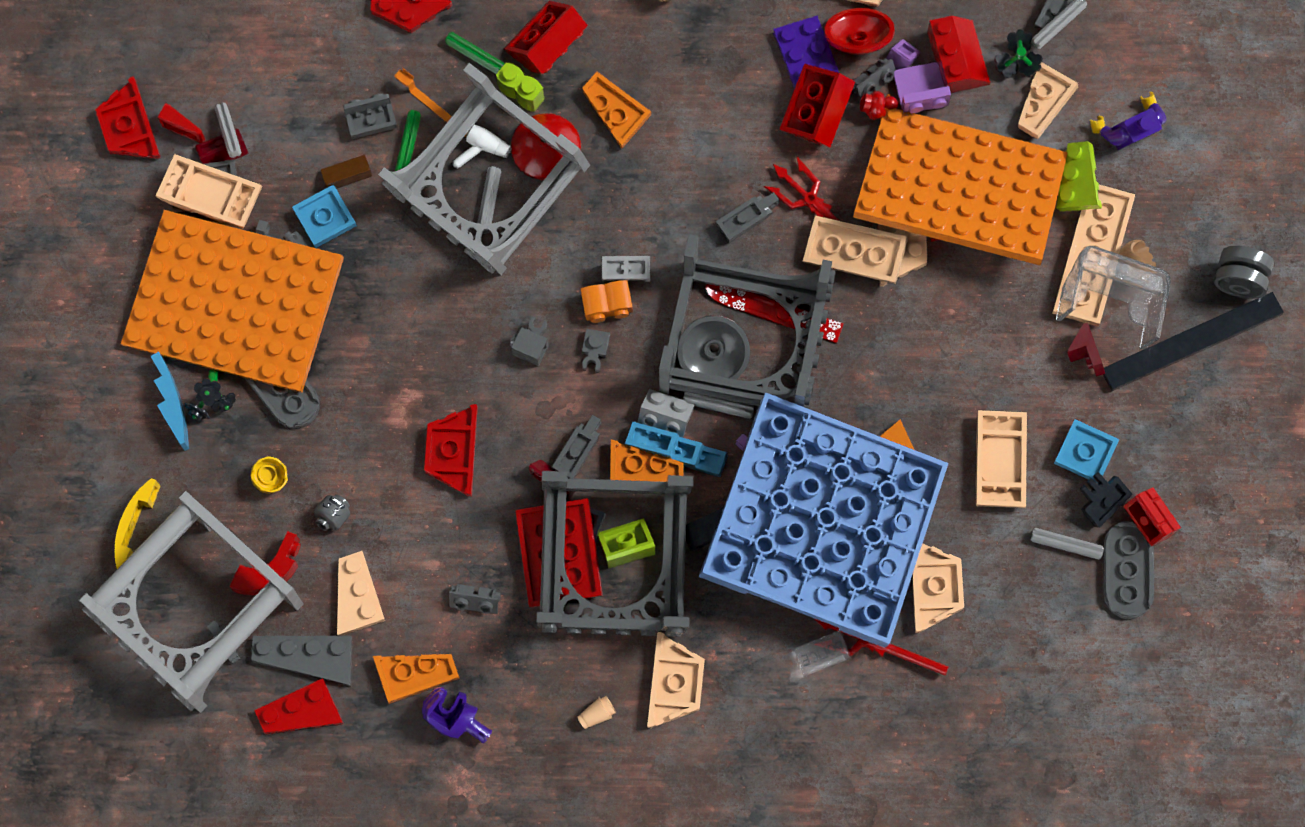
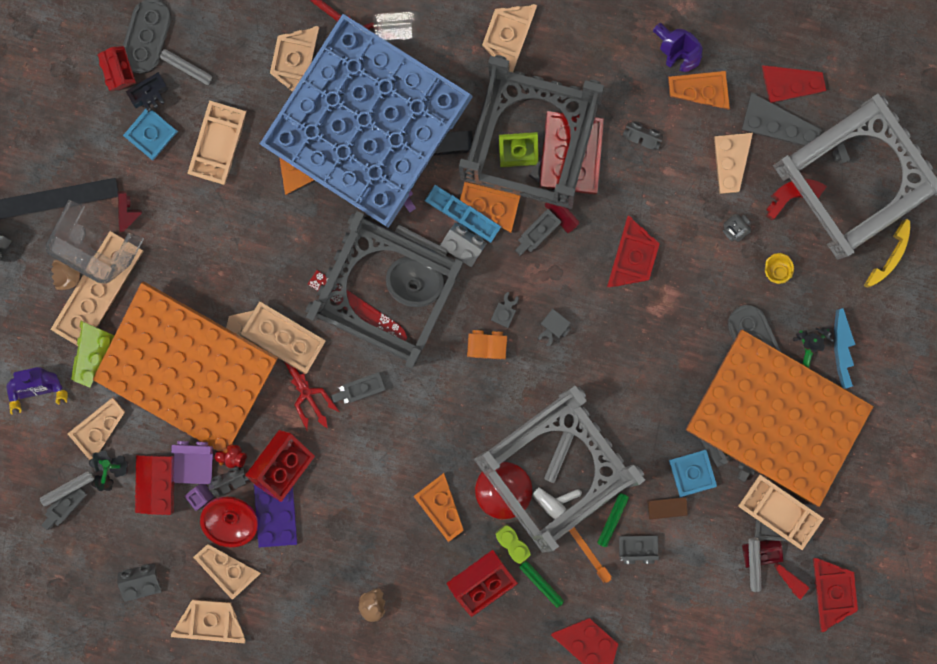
camera: 170 degrees left, 15 degrees up
light nougat cone [577,696,616,729] -> none
light grey hinge [602,256,650,282] -> none

